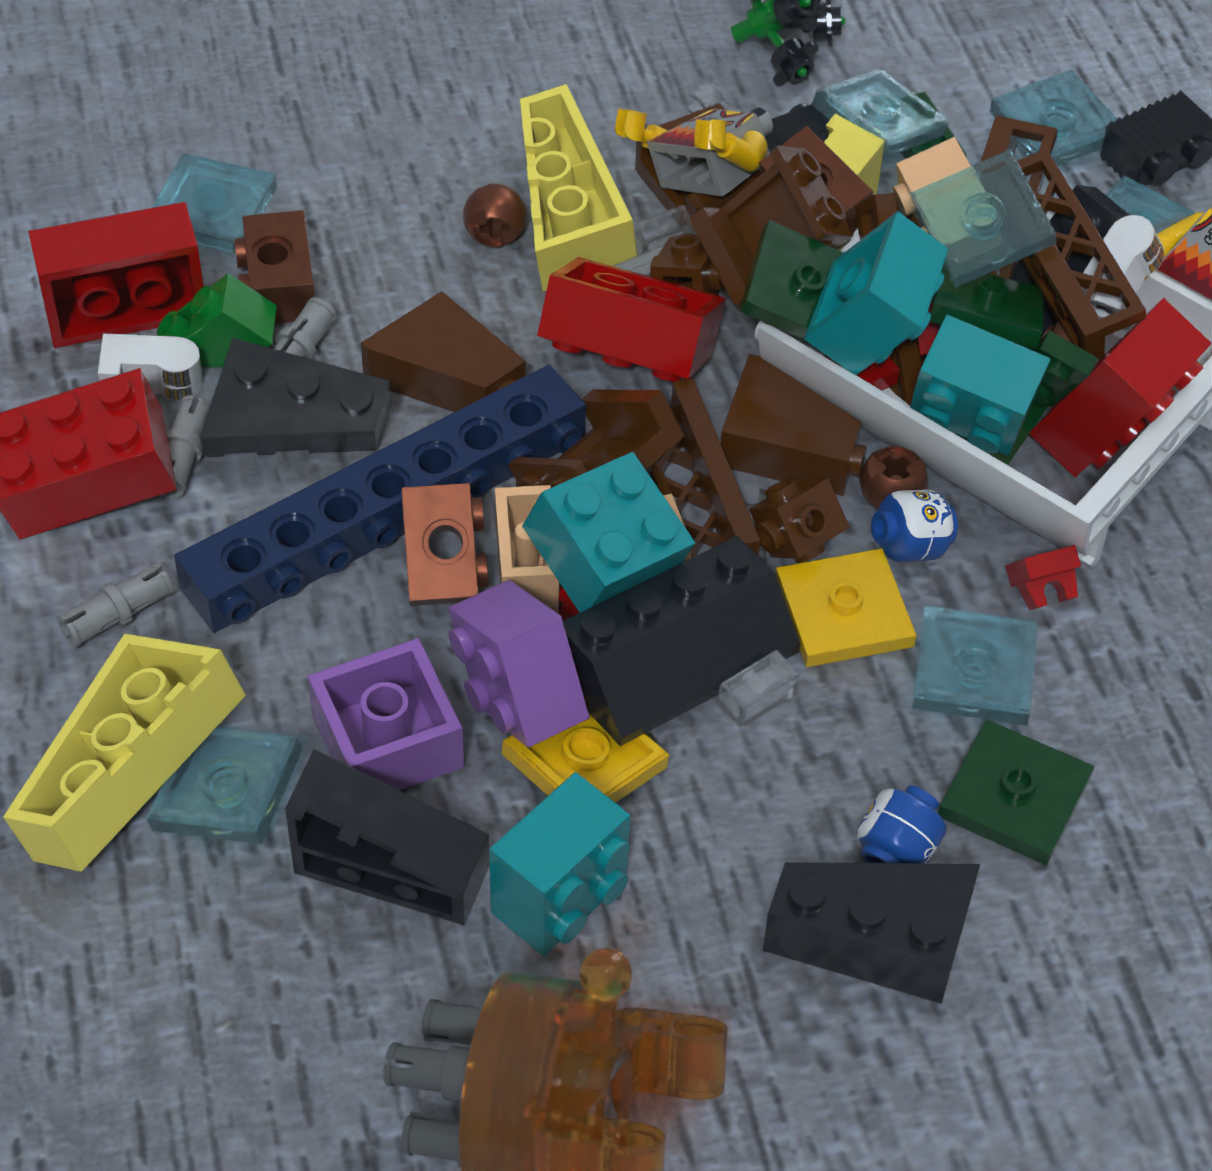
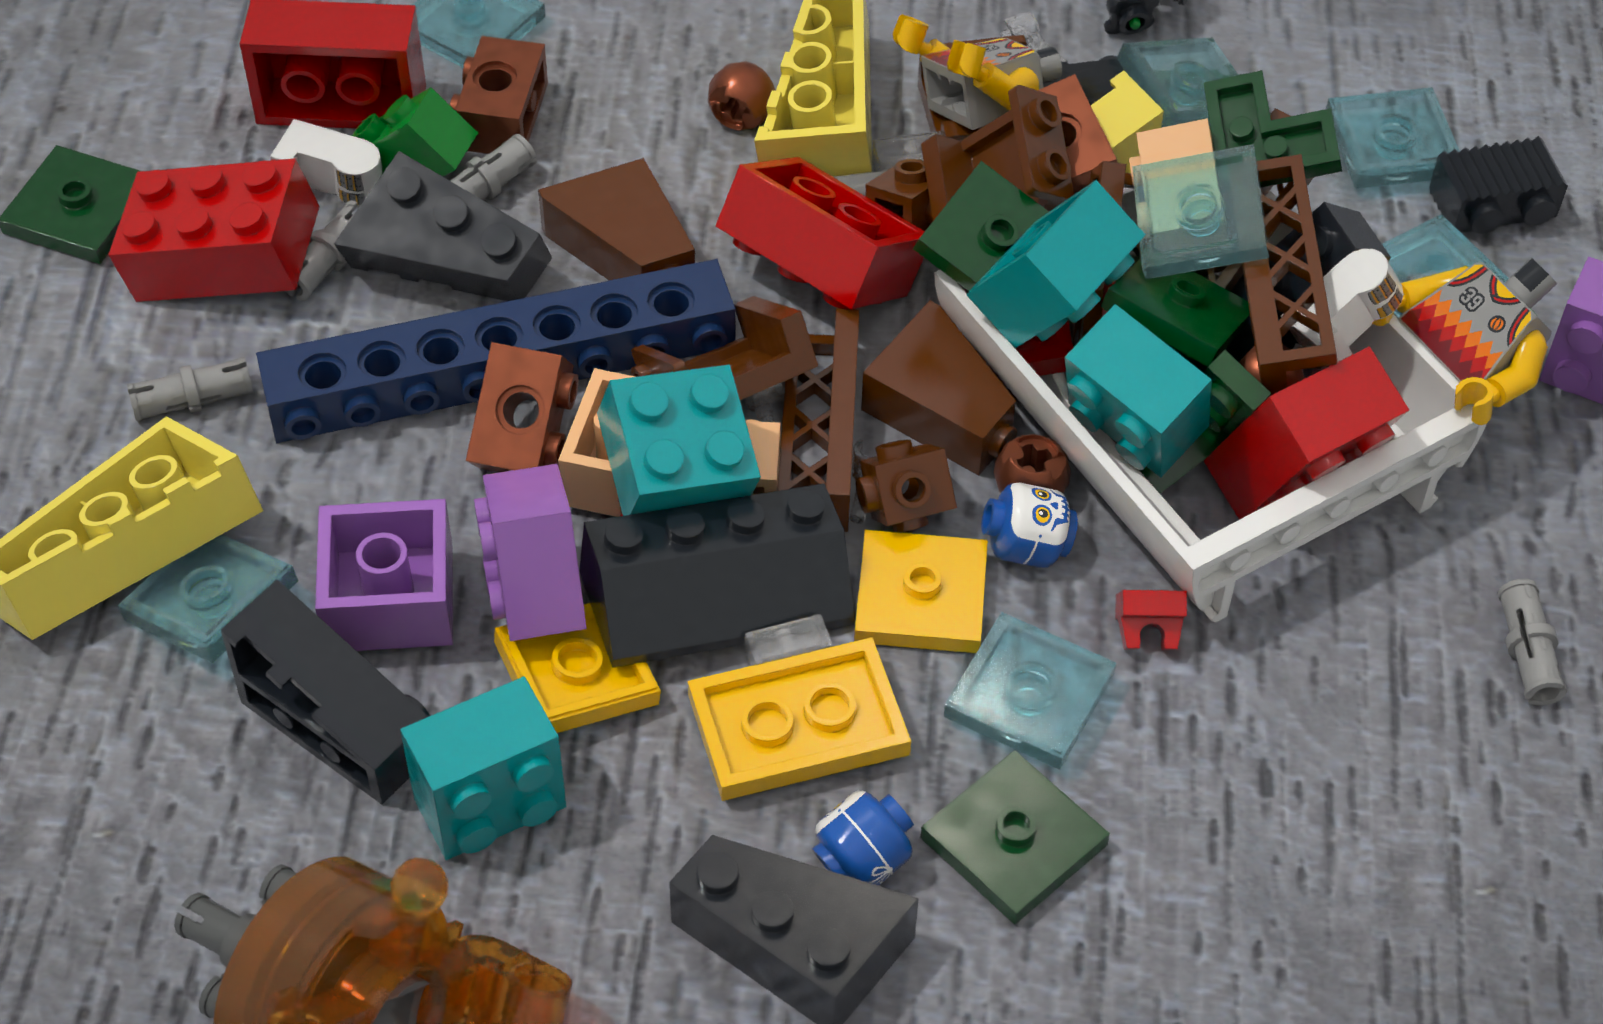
camera: 20 degrees right, 0 degrees up
none -> yellow plate [688,637,911,801]
none -> dark green plate [1203,70,1342,195]

